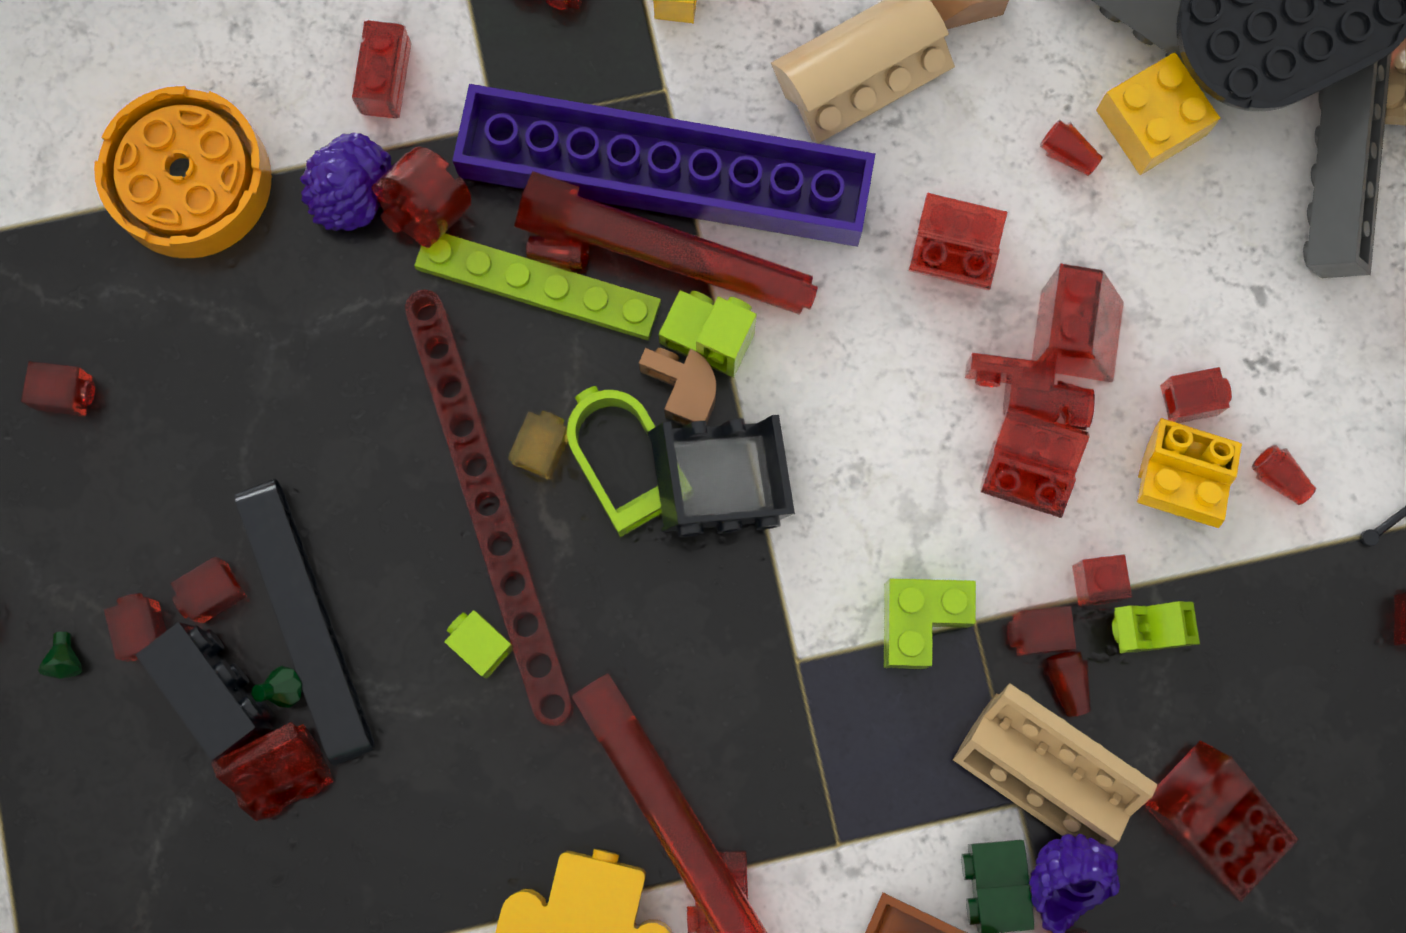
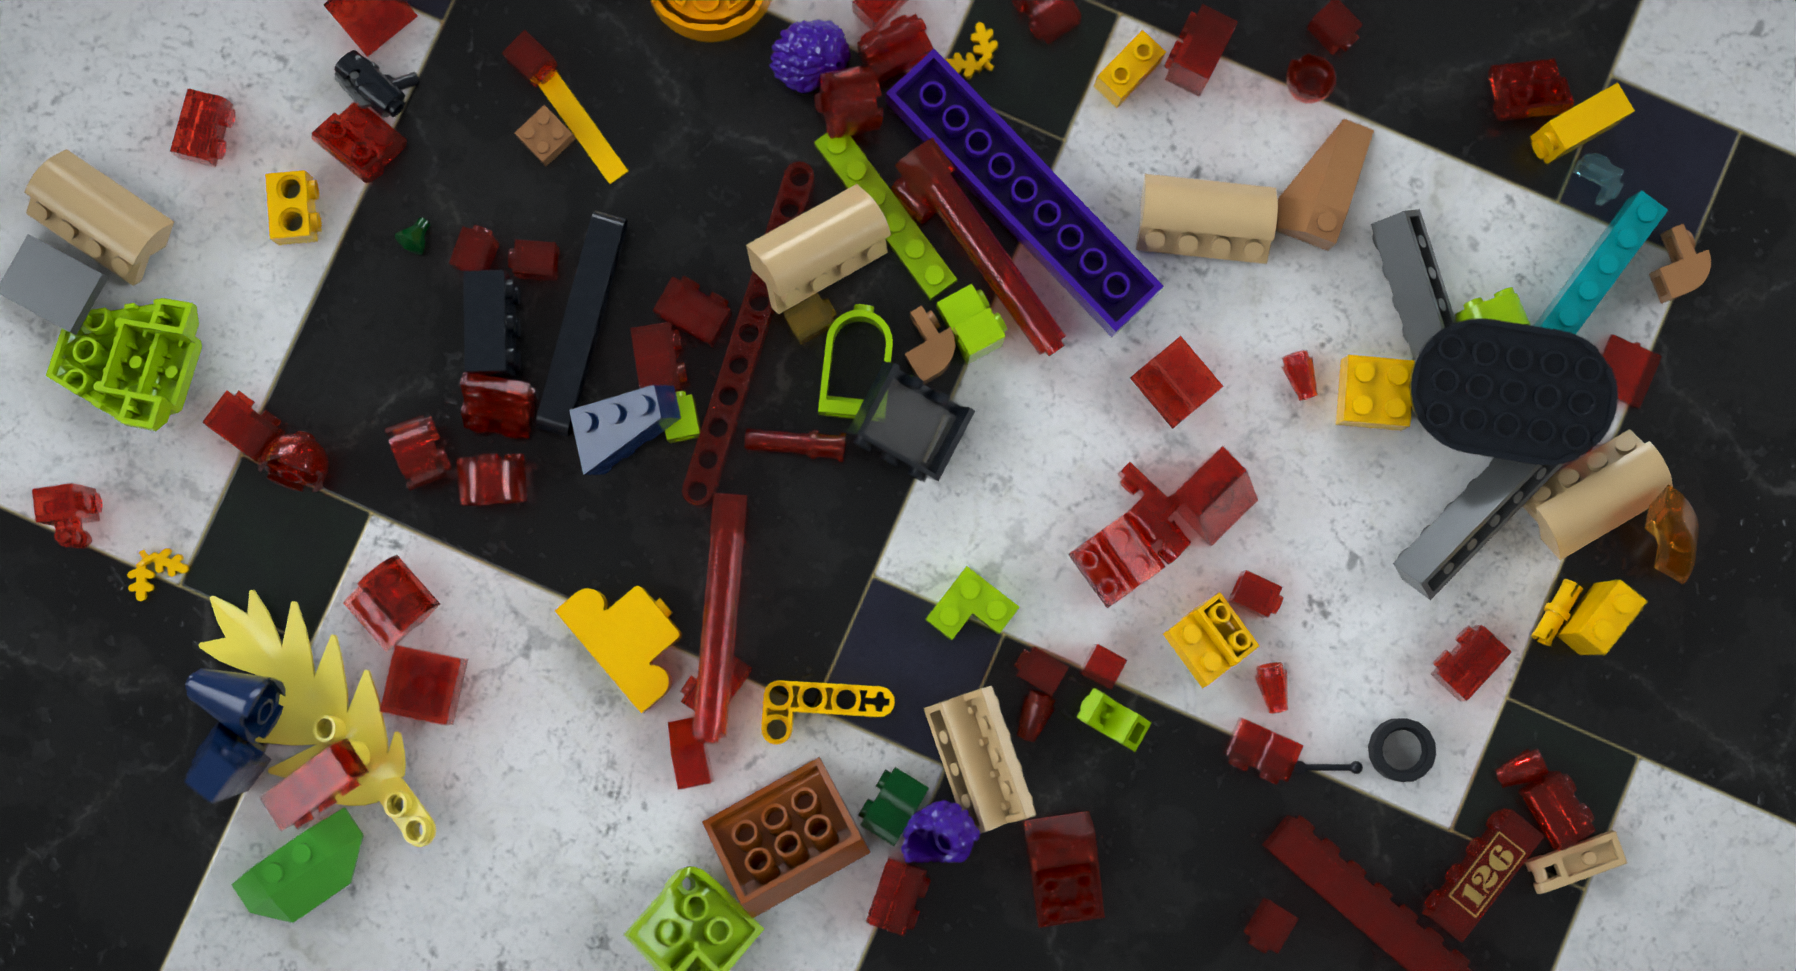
camera: 30 degrees right, 5 degrees up
dark green rock [252,666,302,708] -> none
none -> clear red brick [385,414,452,491]
none -> clear red brick [457,454,527,506]
none -> medium nougat piece [515,105,575,166]
none -> yellow sticker [537,70,628,184]
none -> wedge [569,385,681,475]
none -> clear red brick [630,322,687,392]
none -> clear red brick [653,276,732,347]
none -> clear red pin [745,428,846,462]
none -> tan brick [746,184,891,314]
none -> yellow beam [761,680,895,745]
none -> clear red brick [857,14,934,85]
none -> yellow animal [945,22,998,79]
none -> clear red brick [1223,717,1304,785]

